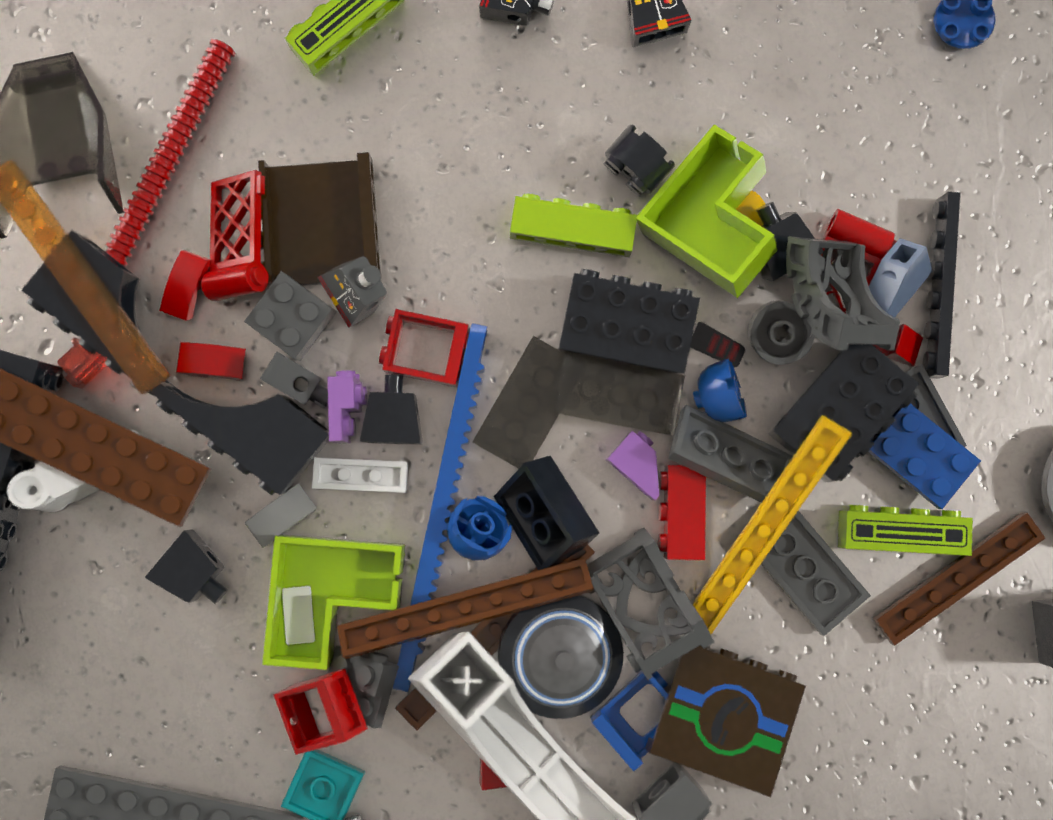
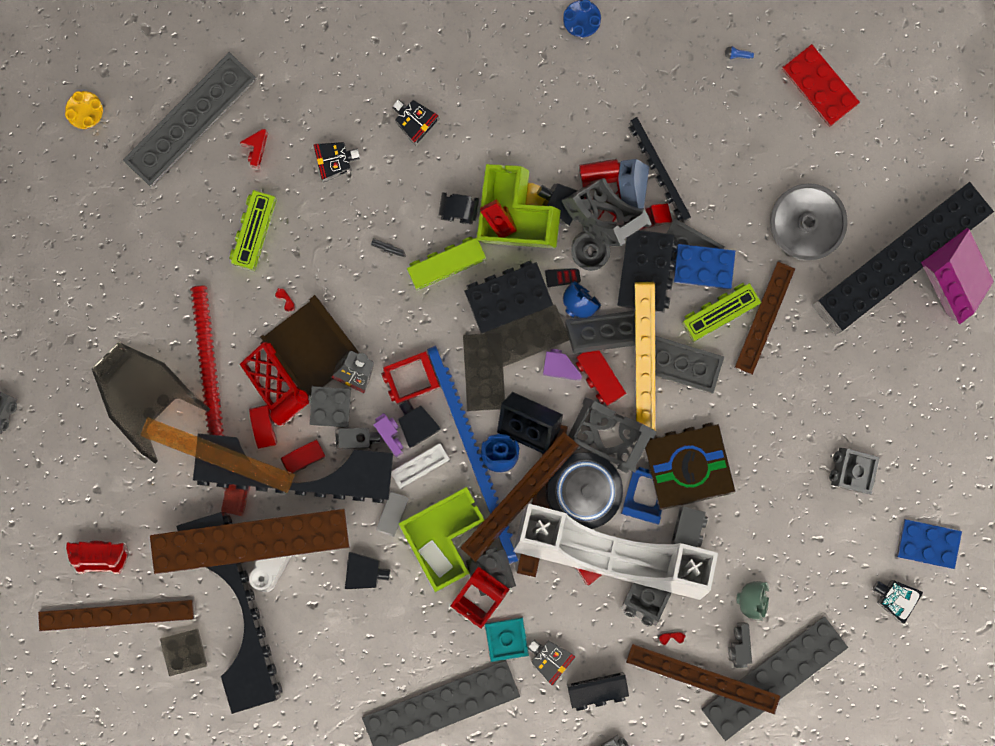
camera: 25 degrees left, 0 degrees up
none -> red piece [275,288,295,312]
none -> black piece [371,238,406,257]
none -> red slope [480,199,517,238]

